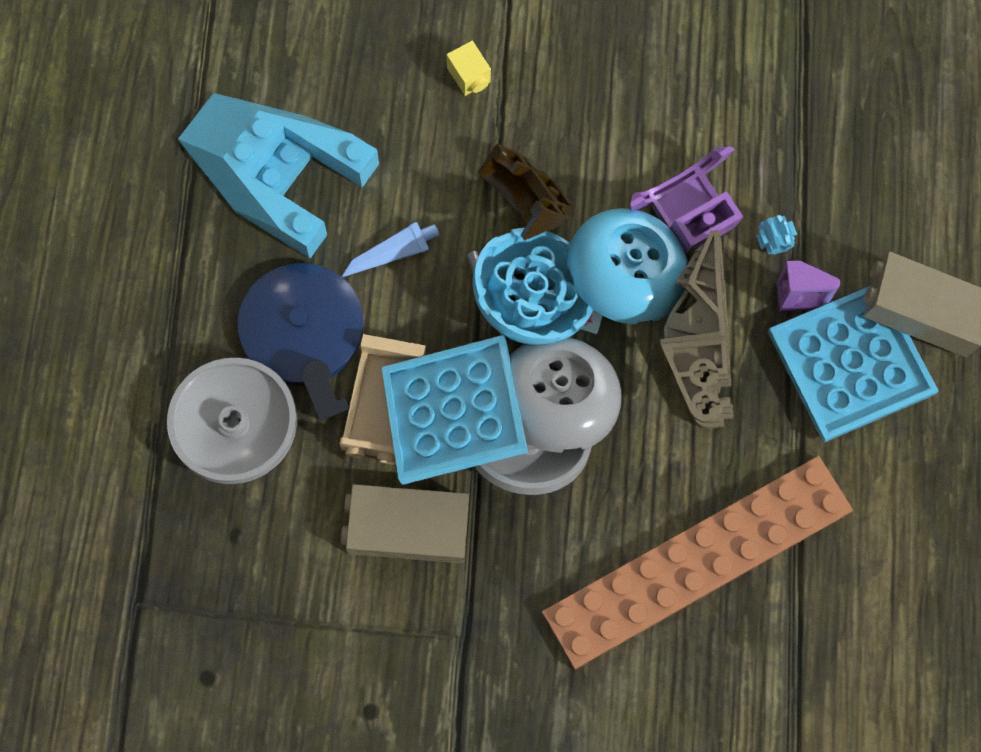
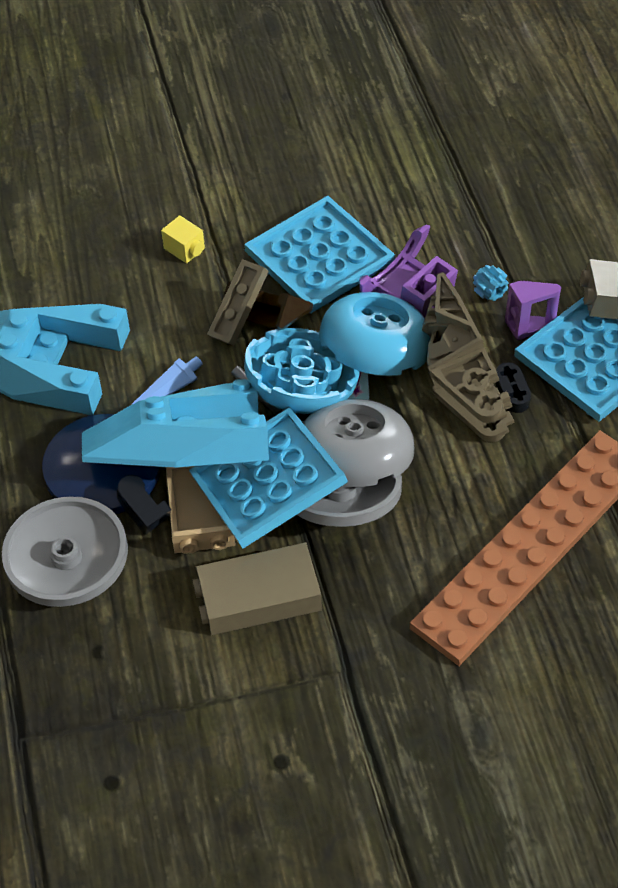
camera: 15 degrees left, 20 degrees down
none -> medium azure wedge [82,379,269,468]
none -> dark tan plate [207,259,269,346]
none -> medium azure plate [244,196,395,313]
none -> black beam [495,362,531,413]

